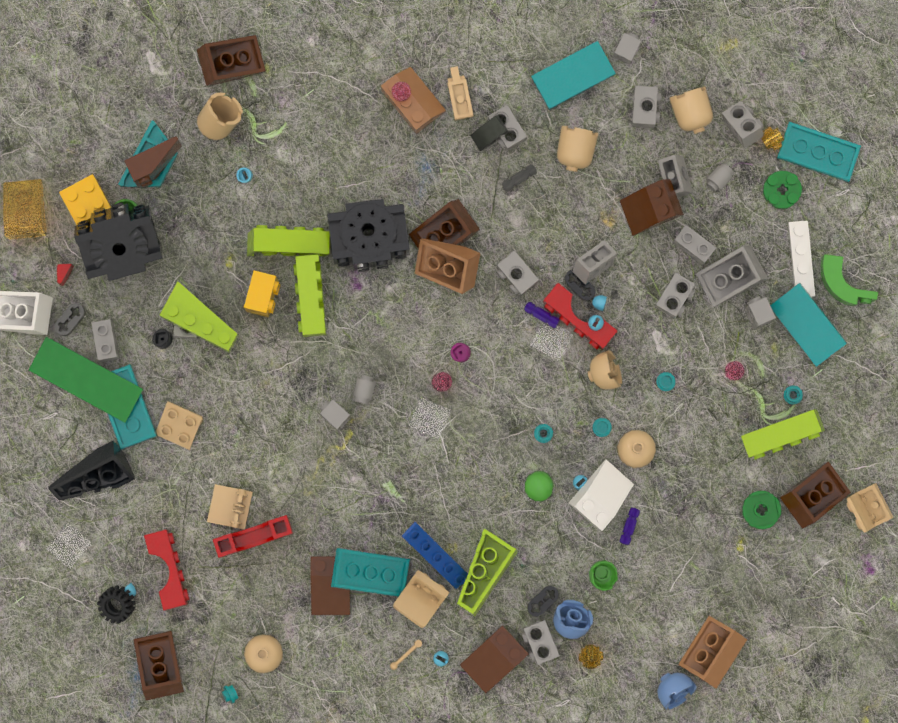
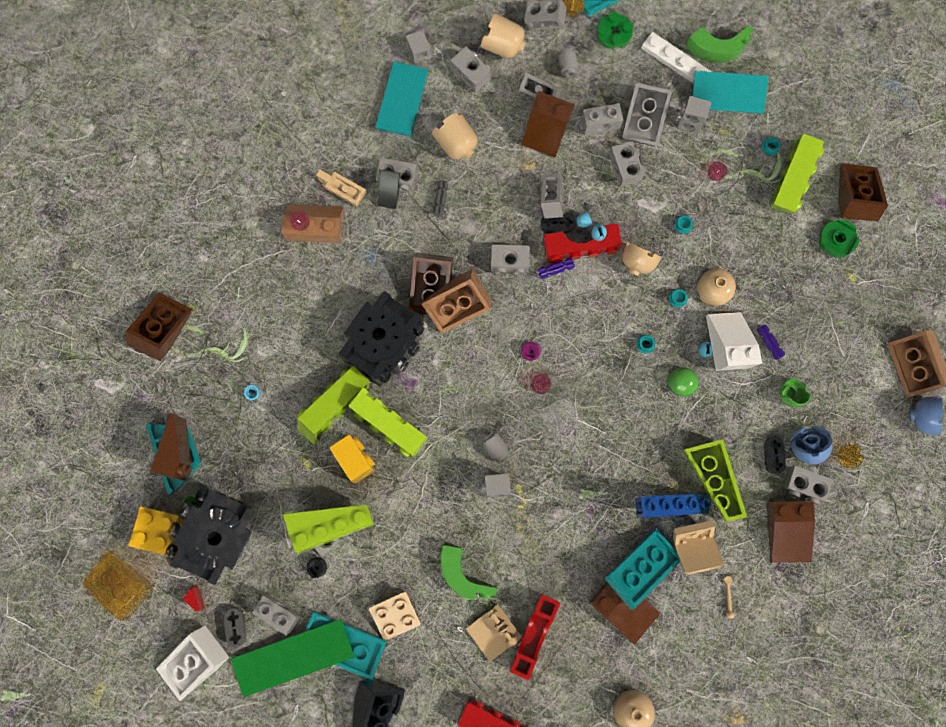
camera: 45 degrees left, 5 degrees down
tan cylinder [197,92,243,140] -> none
medium azure hinge [433,651,449,667] -> none
tan bracket [847,483,894,533] -> none
none -> bright green arch [441,545,497,601]

